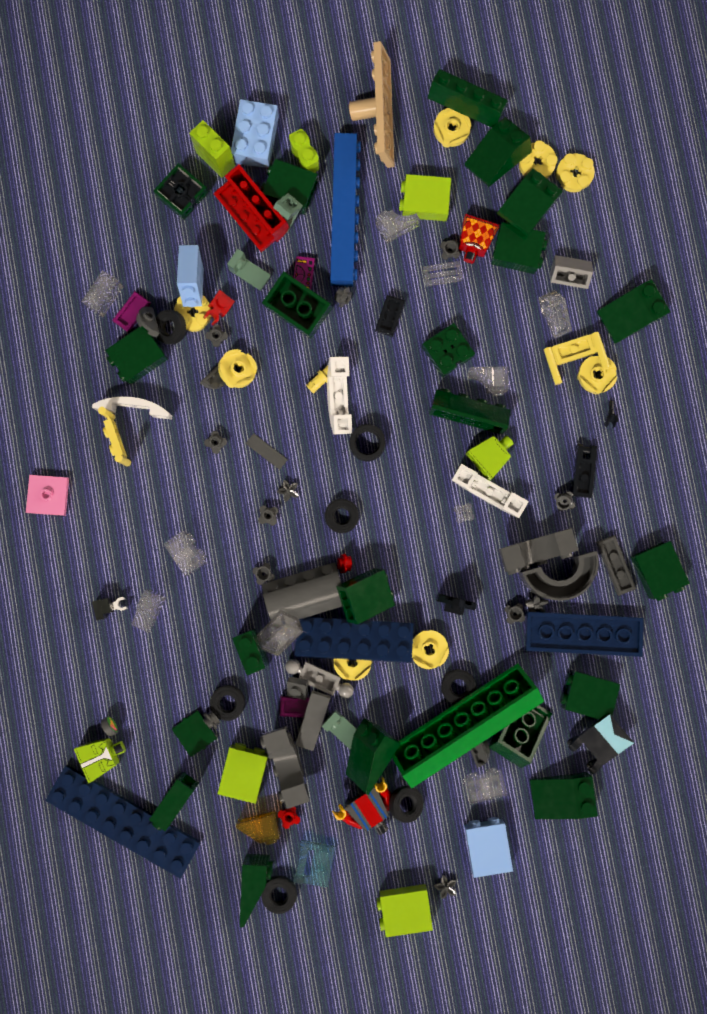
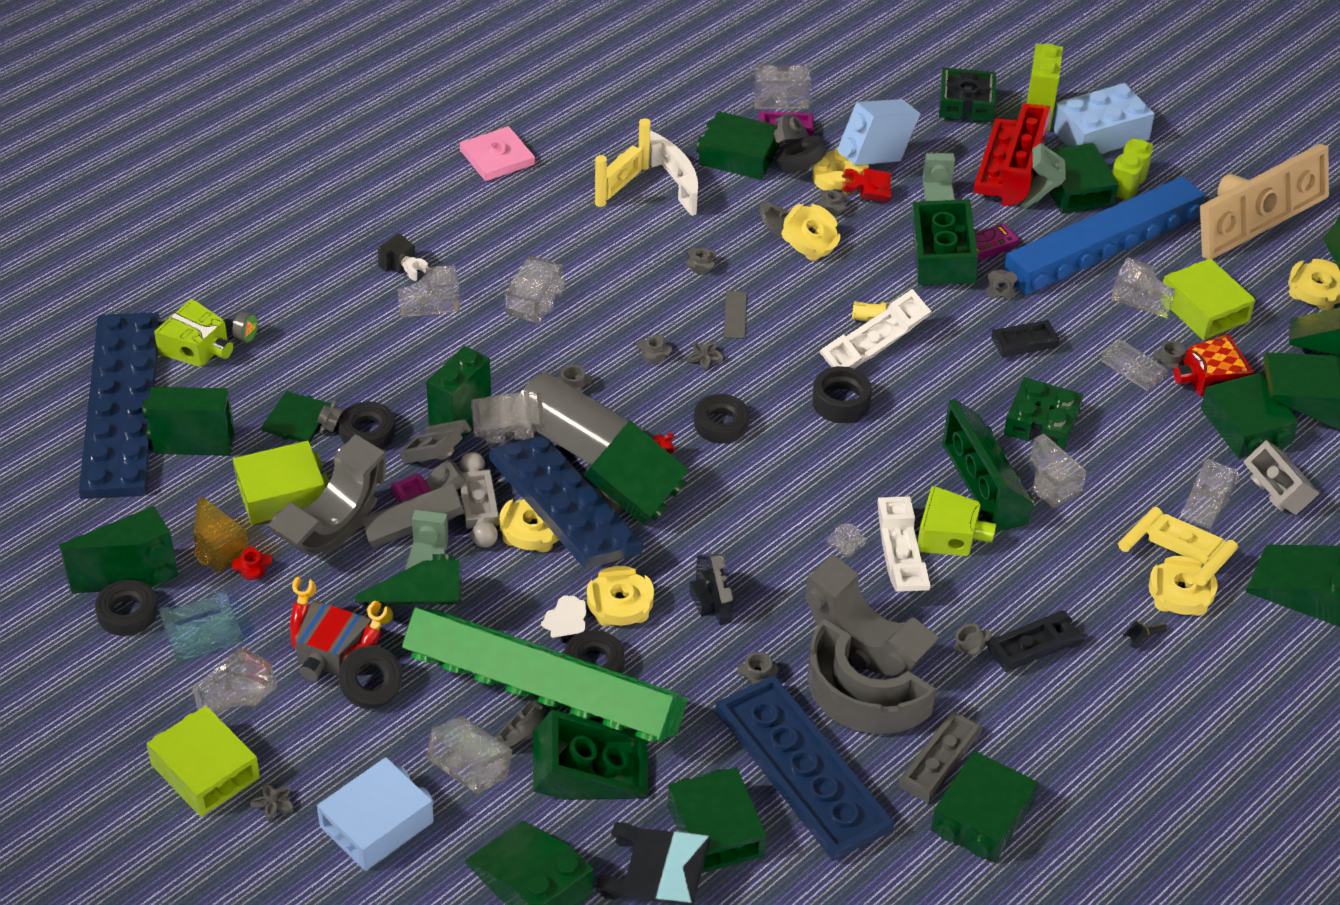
camera: 55 degrees right, 40 degrees down
dark grey plant [525,594,548,613] -> none
none -> clear arch [192,647,278,715]
none -> dark grey plate [398,420,471,463]
none -> white sticker [541,596,587,638]

